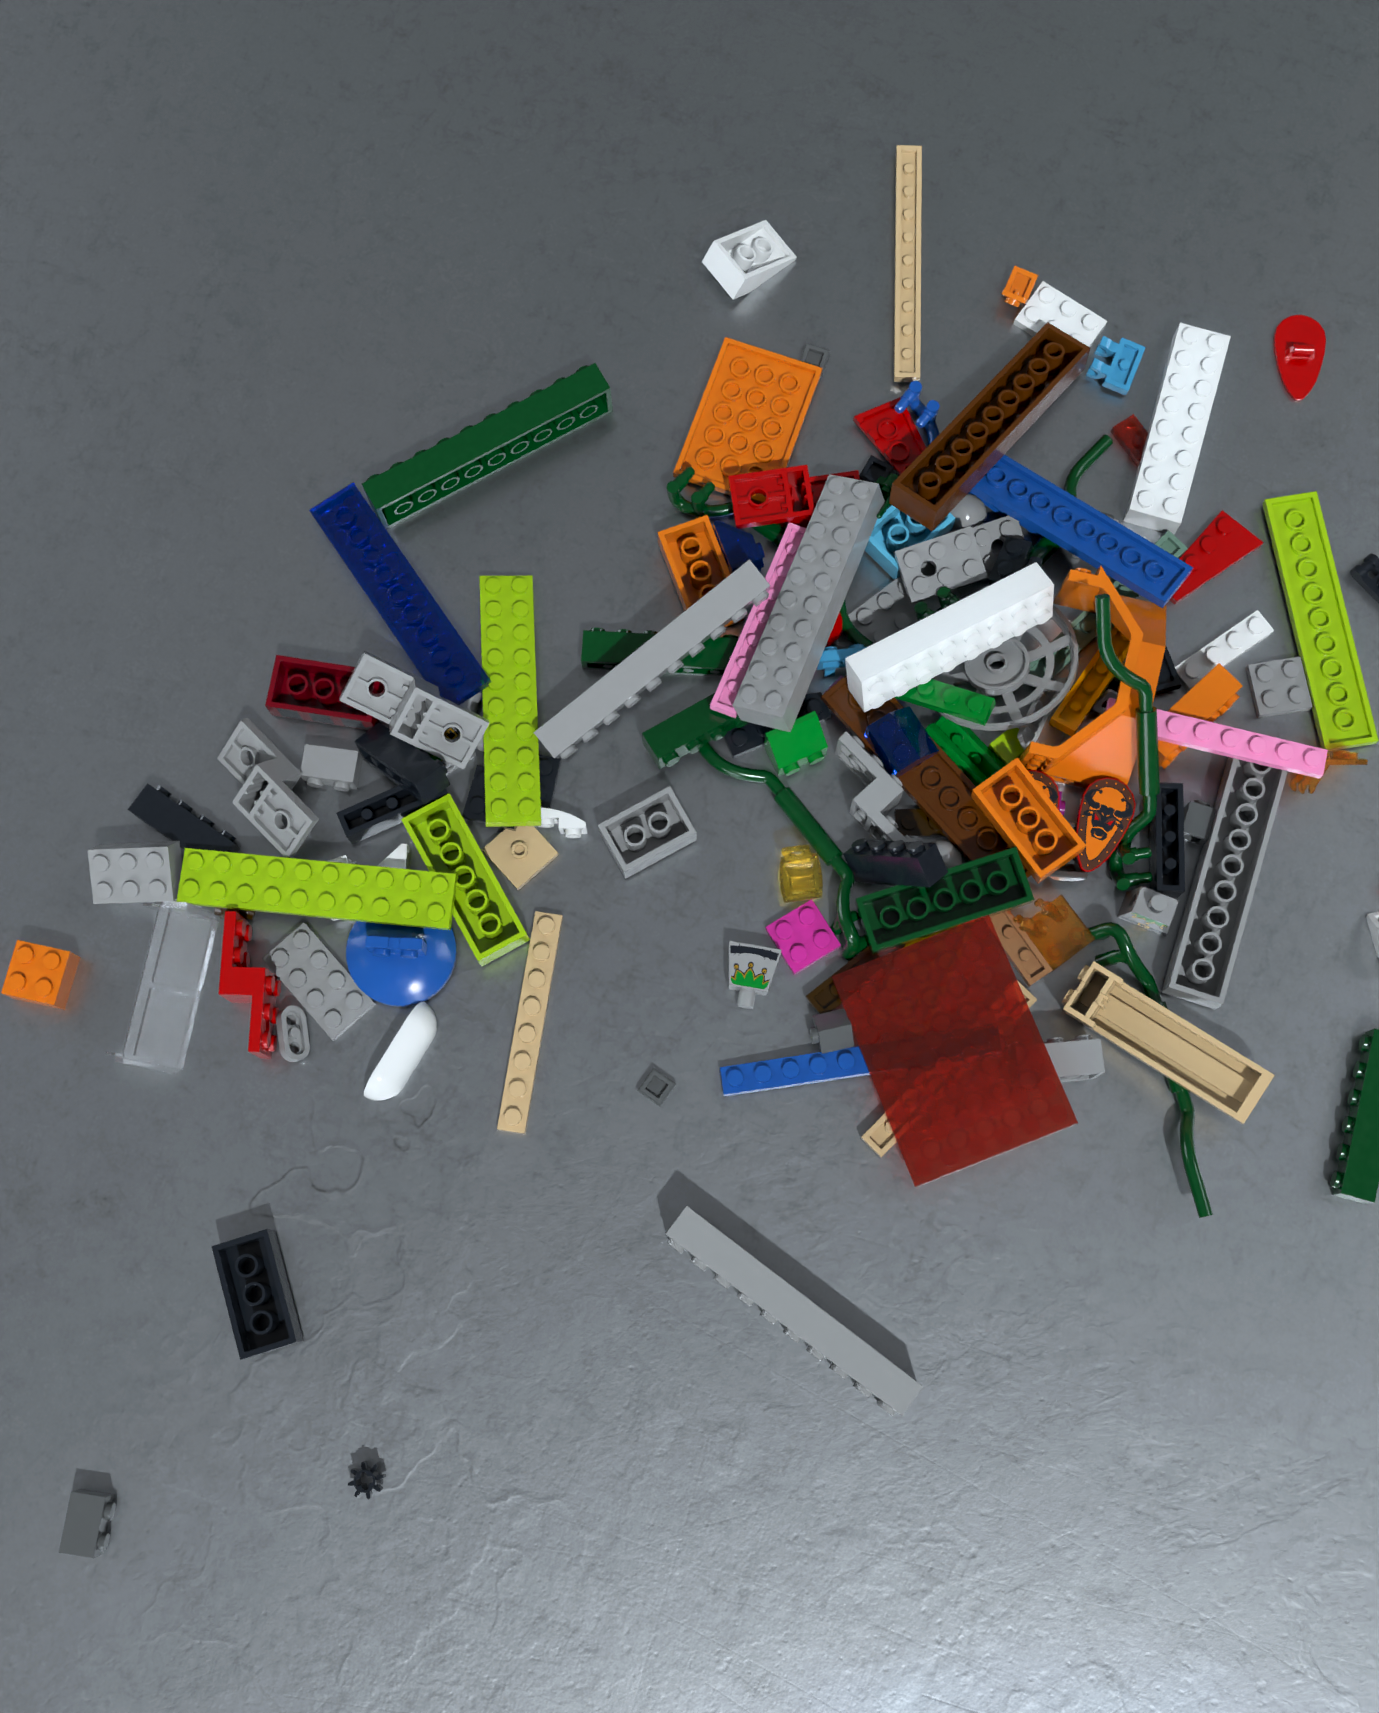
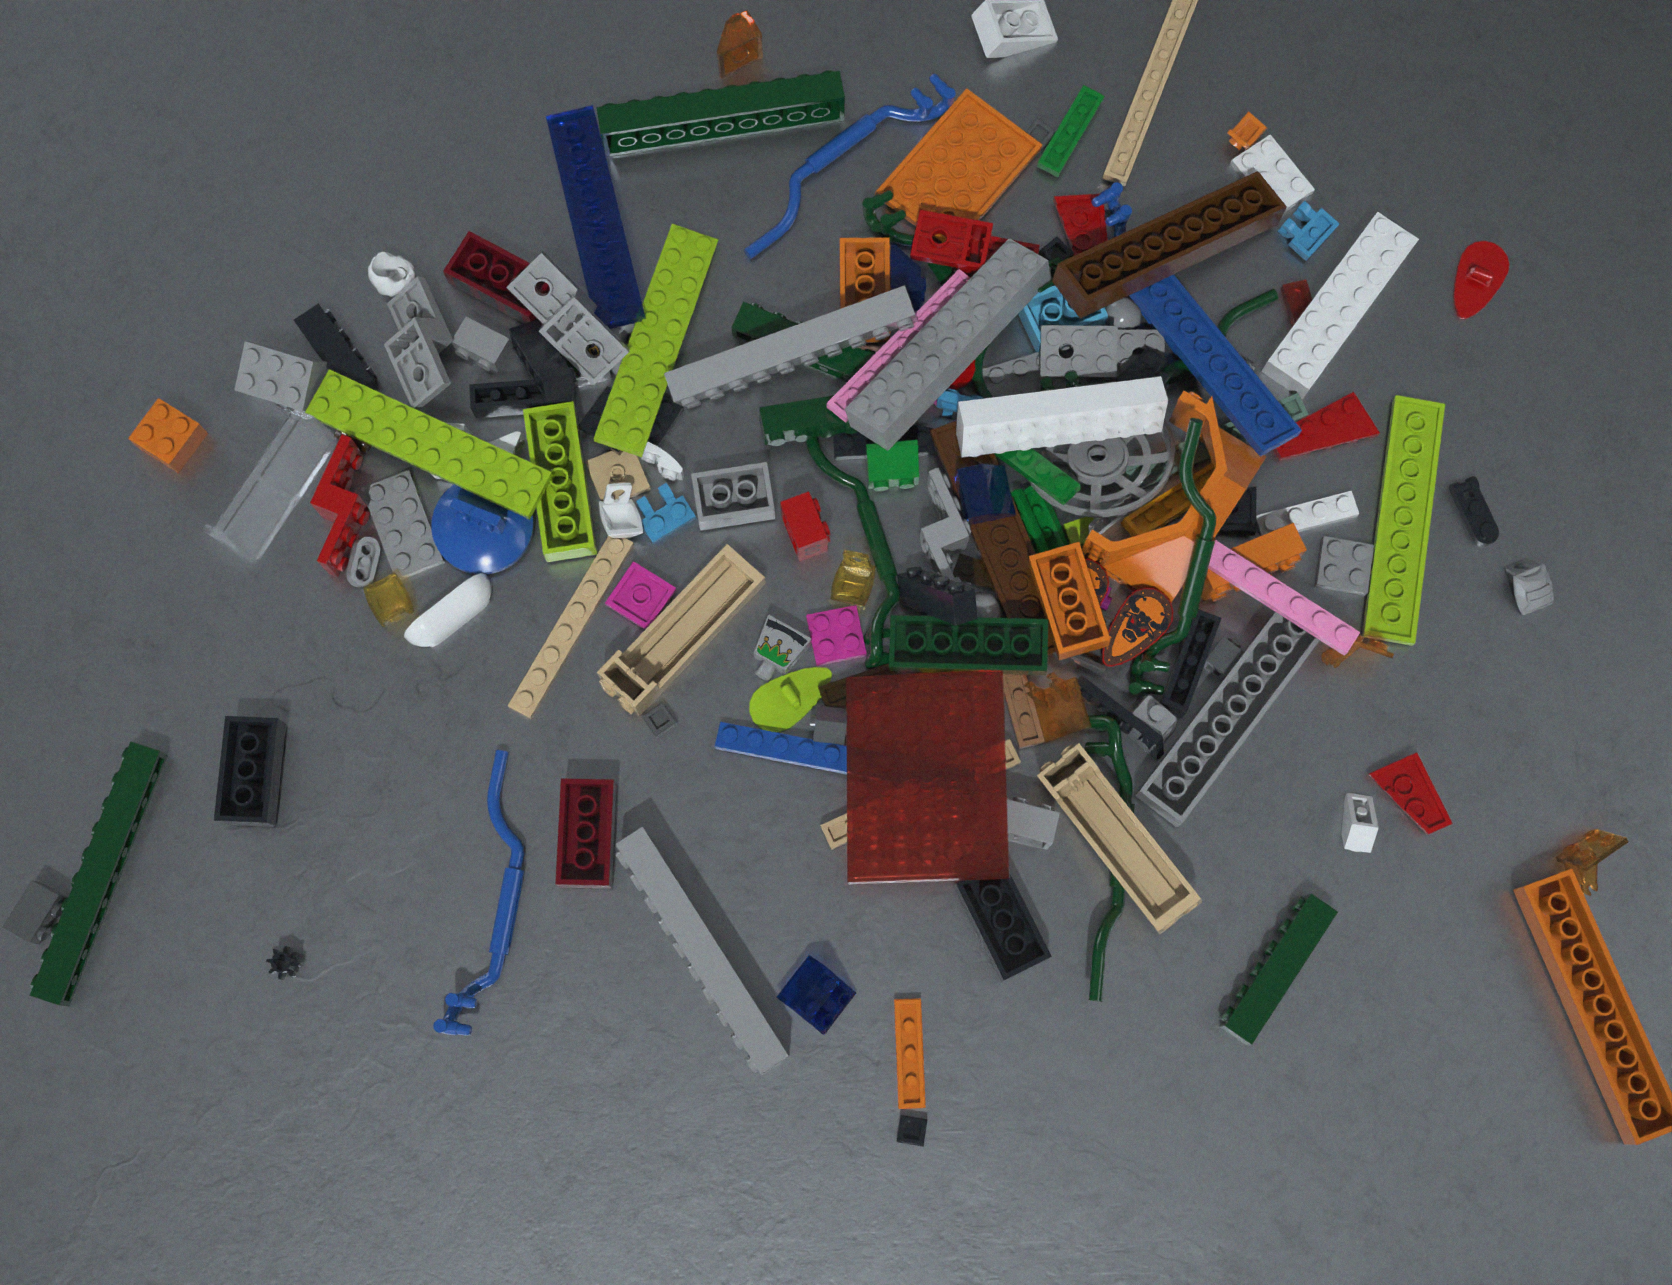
camera: 15 degrees right, 0 degrees up
none -> dark green brick [29,741,168,1007]
none -> clear yellow piece [363,573,414,628]
none -> white hair [368,251,416,297]
none -> blue piece [433,750,524,1036]
none -> dark red brick [555,778,617,889]
none -> tan brick [597,544,766,717]
none -> white piece [599,483,643,538]
none -> dark pink plate [605,561,677,630]
none -> dark azure plate [636,483,696,544]
none -> clear orange slope [716,10,763,79]
none -> blue piece [744,73,956,259]
none -> lime shield [749,667,832,733]
none -> clear blue slope [776,955,856,1035]
none -> red brick [780,491,831,562]
none -> orange tile [894,998,926,1109]
none -> black tile [896,1115,928,1147]
none -> black brick [954,860,1052,982]
none -> green plate [1037,85,1105,177]
none -> black wing [1075,675,1164,762]

